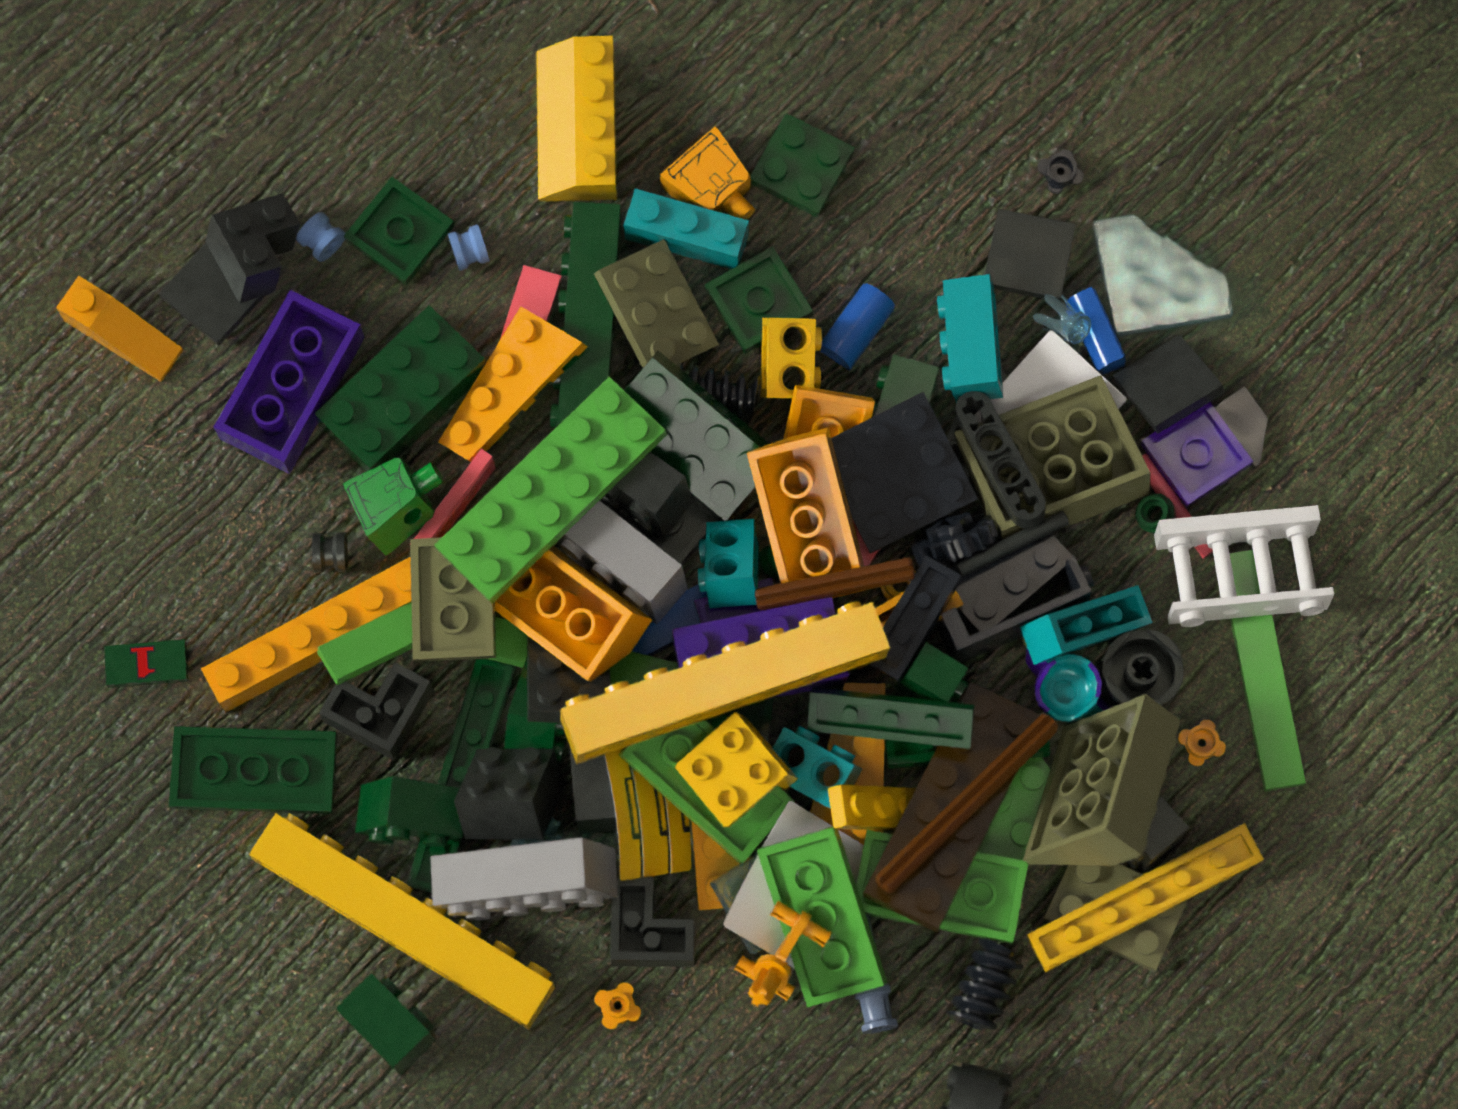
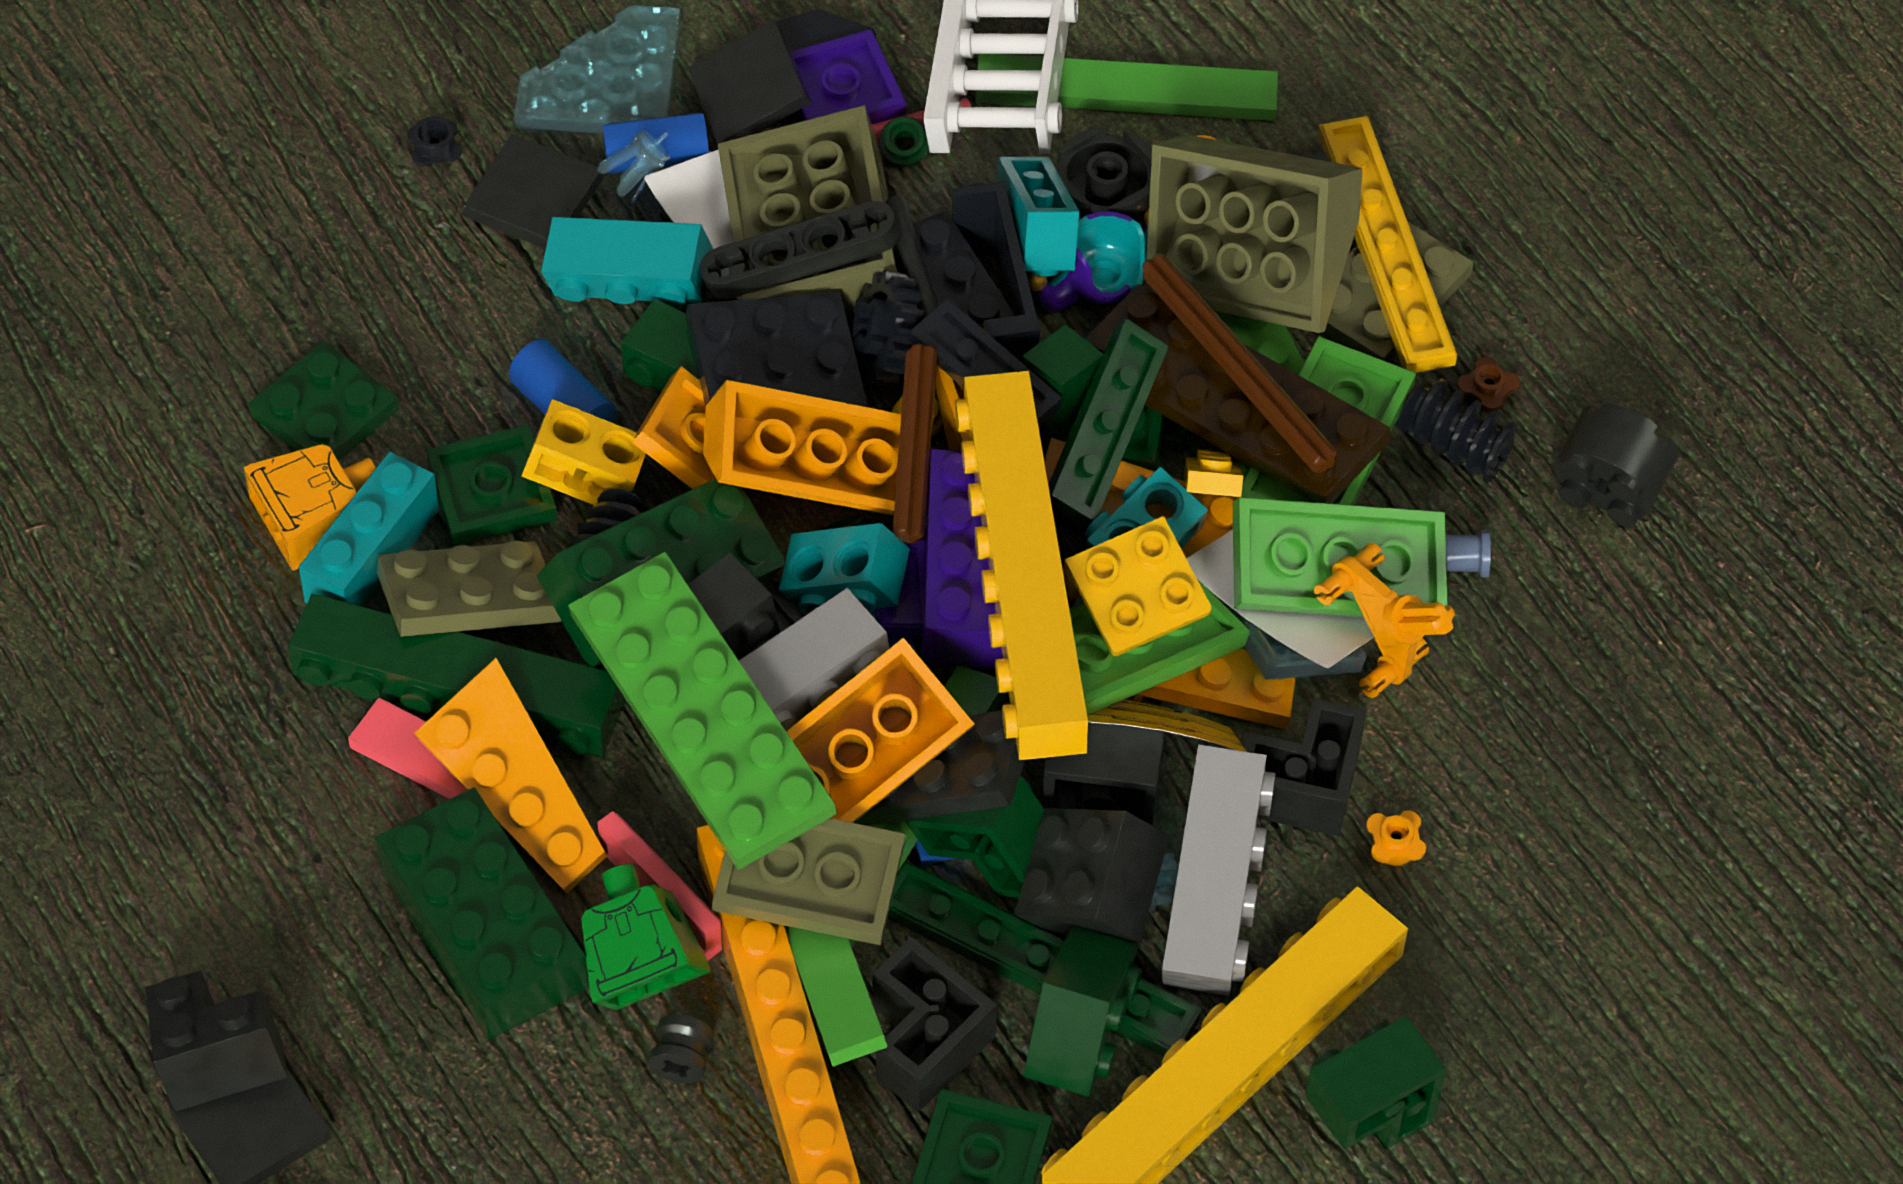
camera: 80 degrees left, 20 degrees down
dark purple brick [214,290,365,474] -> none
medium blue wheel [296,212,345,262] -> none
dark green plate [343,176,455,286] -> none
medium blue wheel [448,224,490,271] -> none
yellow slope [537,36,617,202] -> none
none -> reddish brown plate [1457,357,1520,412]

